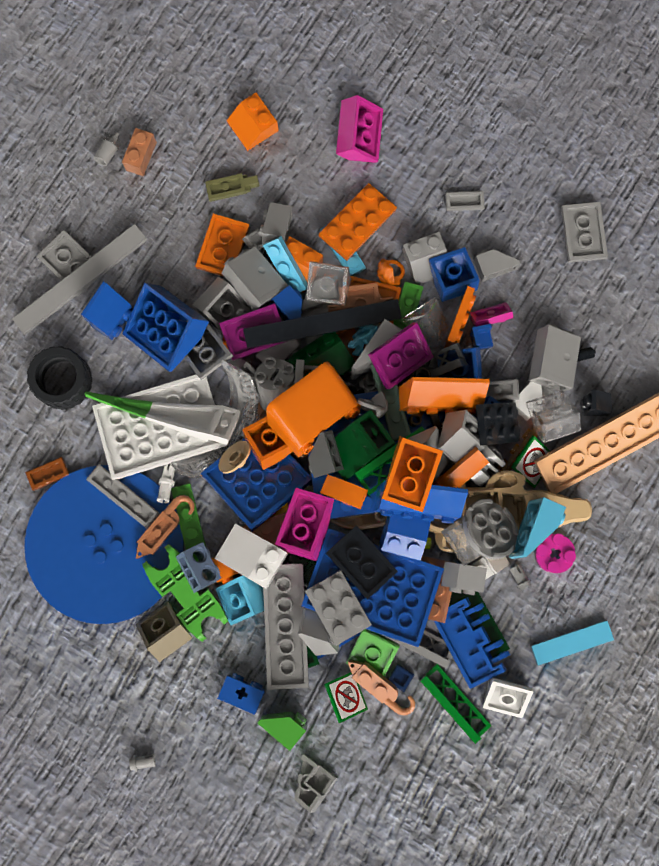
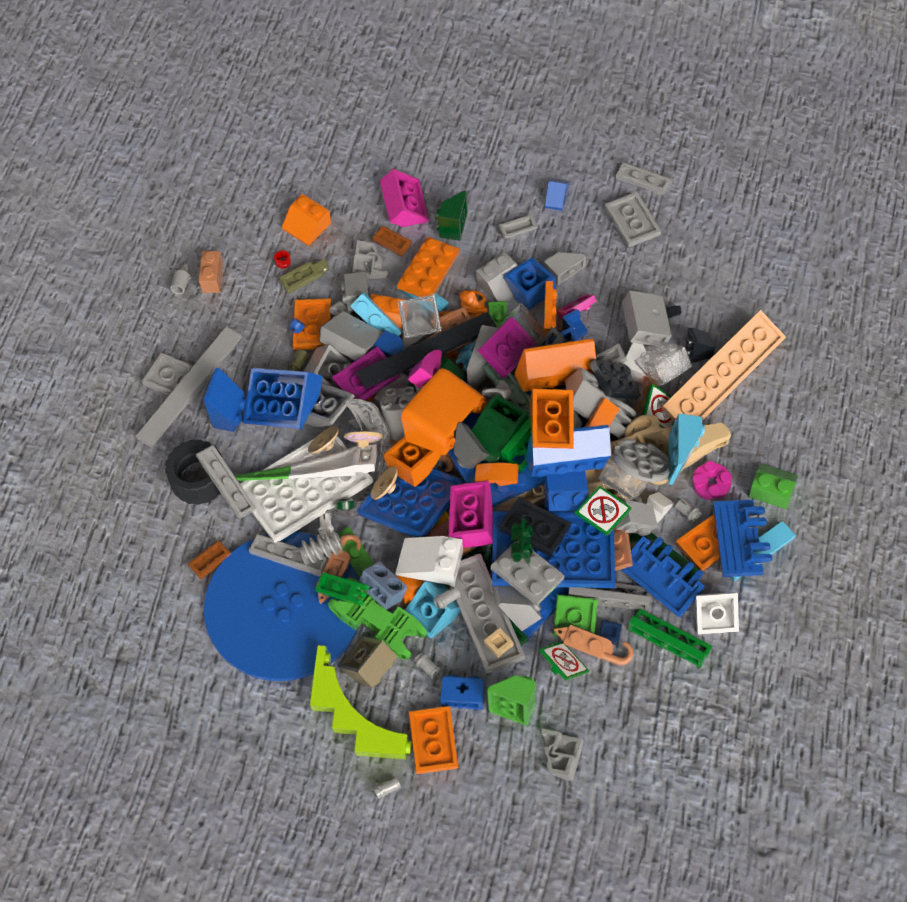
camera: 15 degrees left, 20 degrees down
none -> light grey tile [196,445,256,519]
none -> red bush [274,250,291,269]
none -> olive pin [288,350,309,371]
none -> blue hinge [289,318,306,334]
none -> light grey piece [299,530,344,566]
none -> tan dish [308,426,339,454]
none -> lime arch [310,645,412,760]
none -> green hinge [315,572,370,606]
none -> dark green tile [335,499,355,510]
none -> tan dish [344,431,383,448]
none -> light grey slope [351,240,388,279]
none -> dark orange plate [372,225,412,257]
none -> dark pink slope [408,350,442,389]
none -> orange plate [409,706,458,774]
none -> light grey pin [414,652,440,678]
none -> light grey pin [433,586,461,609]
none -> dark green slope [436,191,468,241]
none -> tan plate [484,628,514,658]
none -> dark green hinge [511,518,533,563]
none -> slope [545,178,570,211]
none -> piece [575,486,632,536]
none -> light grey tile [616,162,671,195]
none -> orange plate [675,514,720,571]
none -> blue hinge [713,500,772,577]
none -> bright green slope [749,463,798,509]

